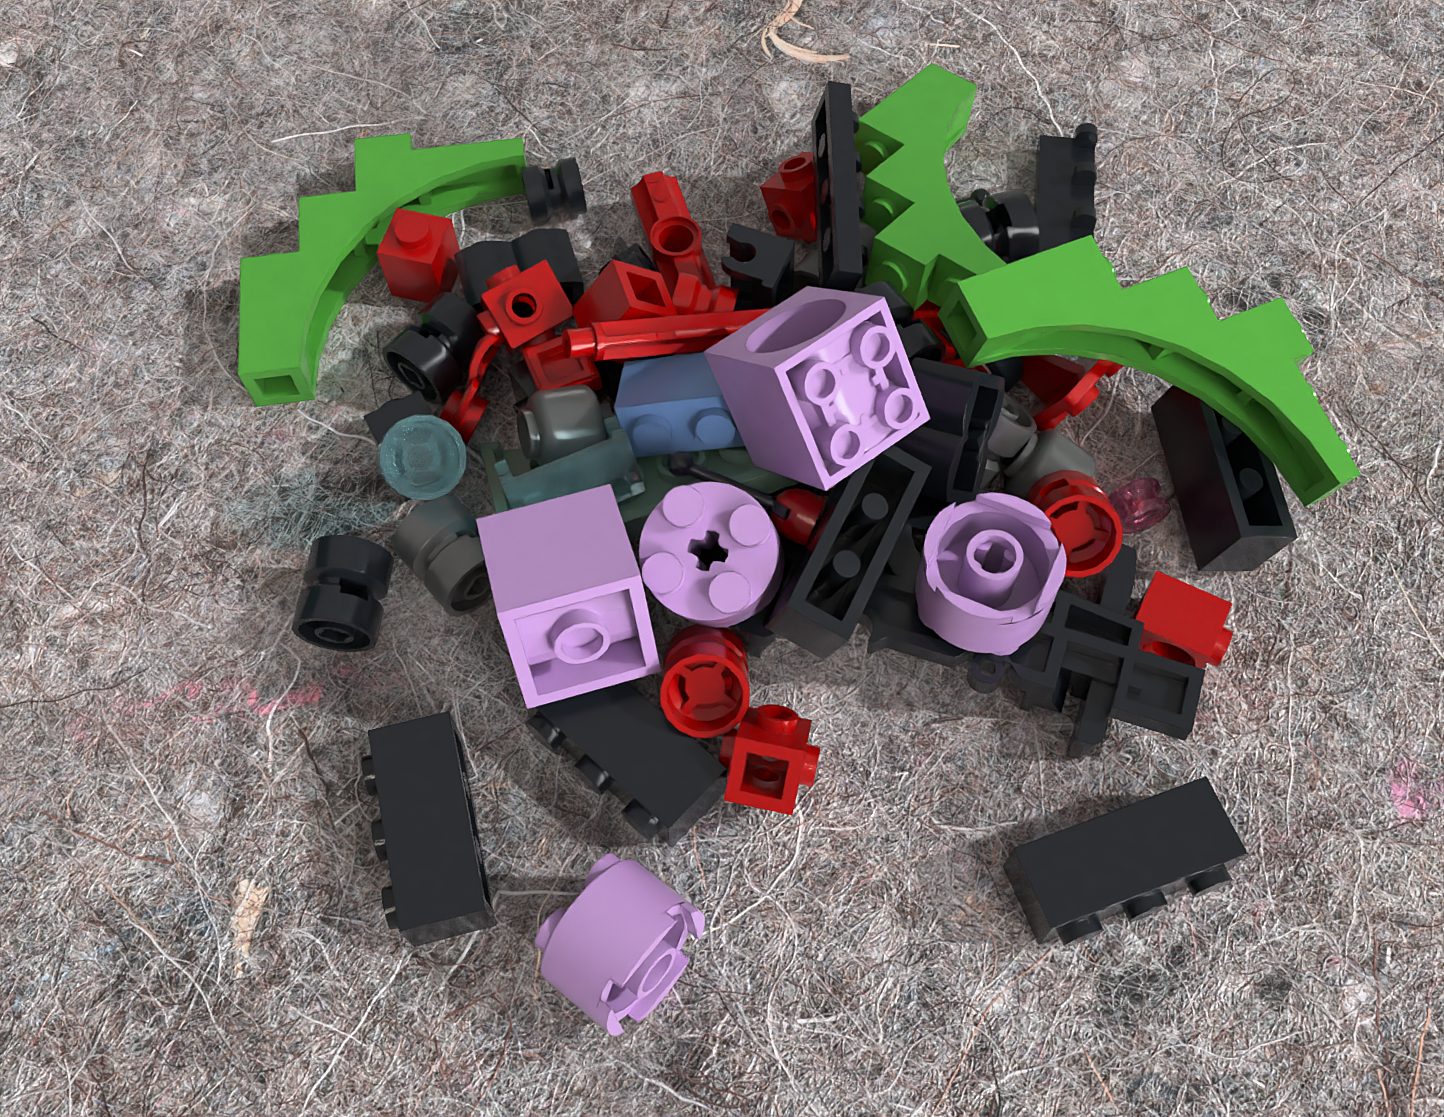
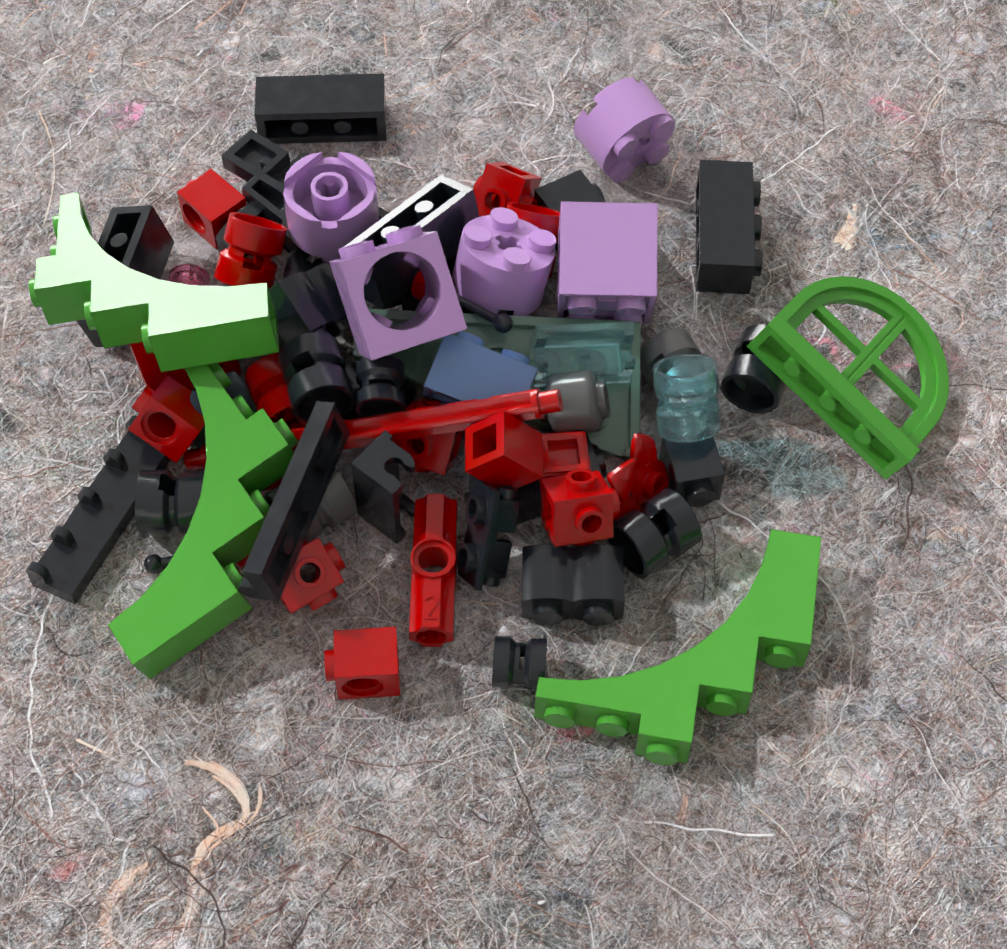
camera: 165 degrees left, 5 degrees down
red brick [376,208,460,303] -> none
red wheel [671,271,738,315] -> none
none -> red brick [324,627,400,700]
none -> bright green window [747,276,949,480]

